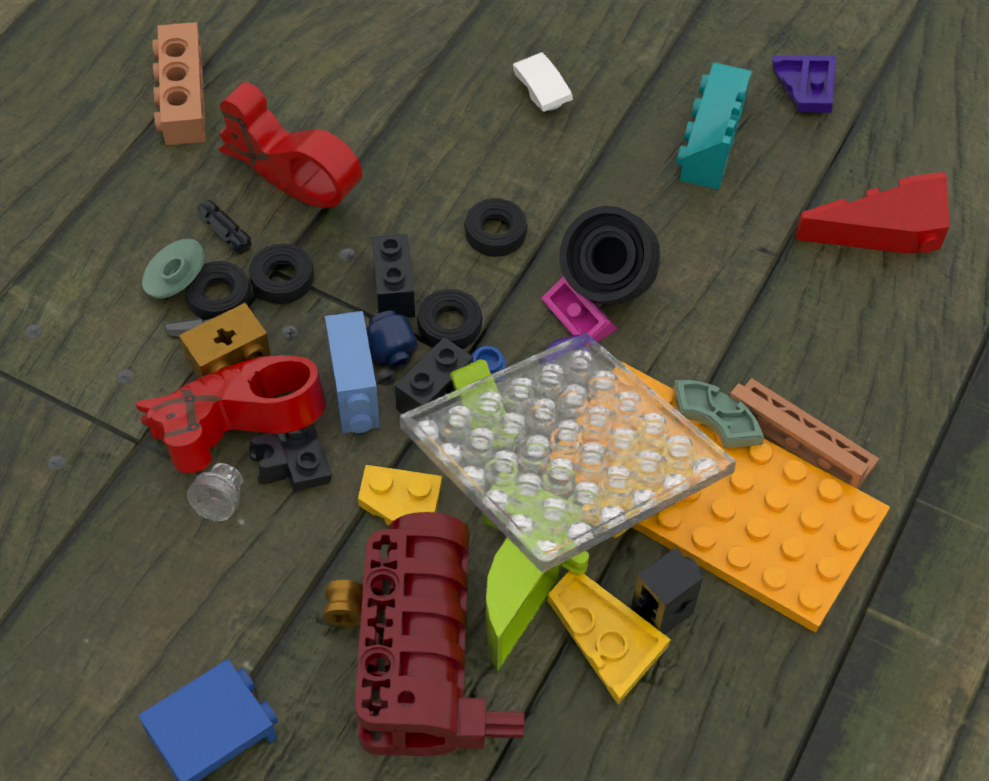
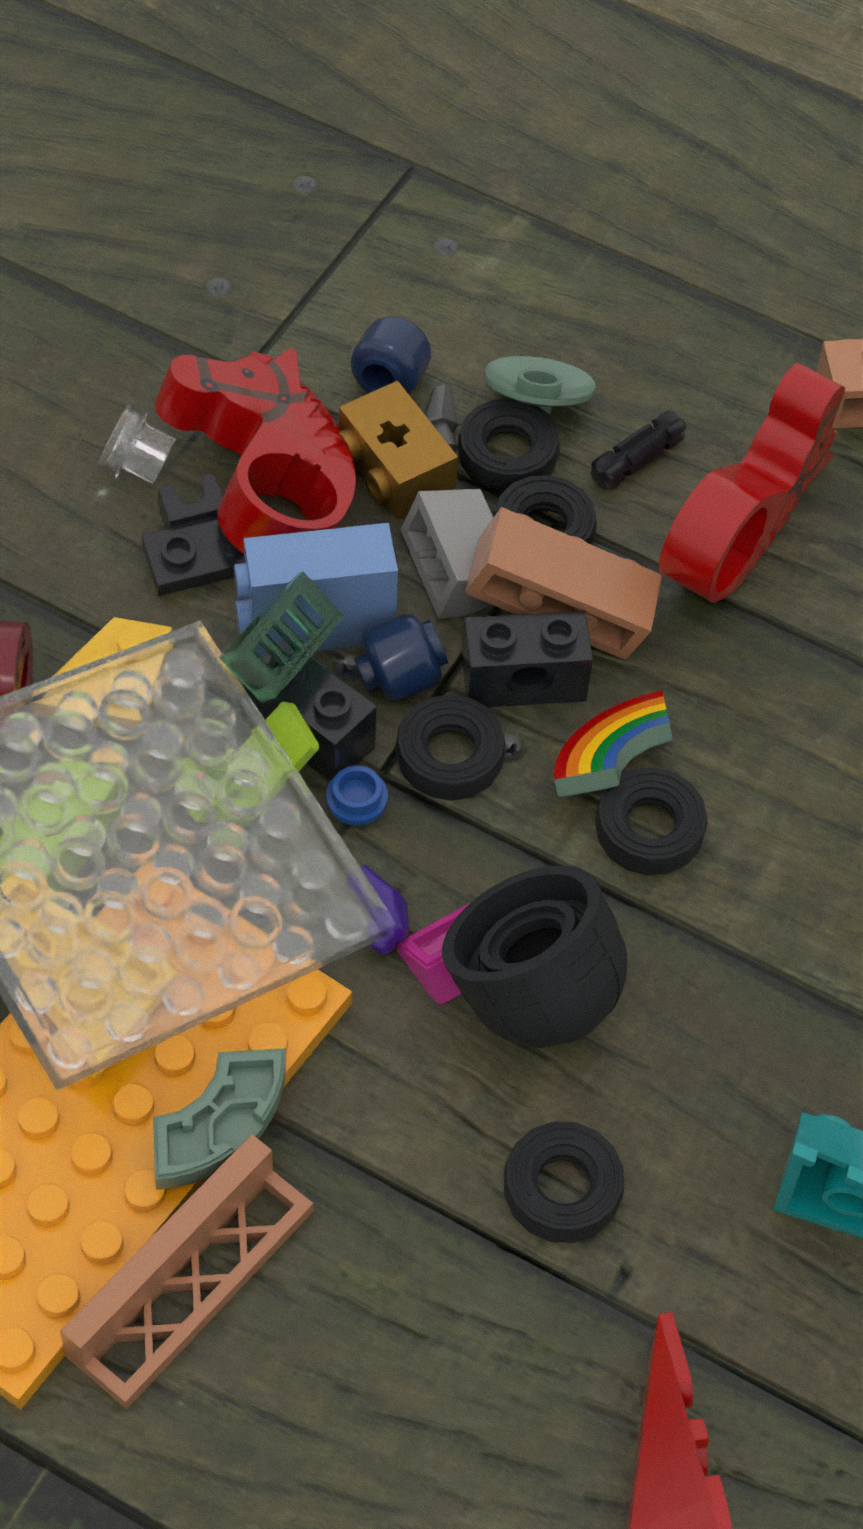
camera: 90 degrees right, 0 degrees up
none -> clear green slope [218,571,344,702]
none -> dark blue head [350,316,431,394]
none -> light grey brick [400,489,493,619]
none -> nougat brick [465,507,663,660]
none -> black tyre [504,1121,624,1243]
none -> tile [554,690,673,798]

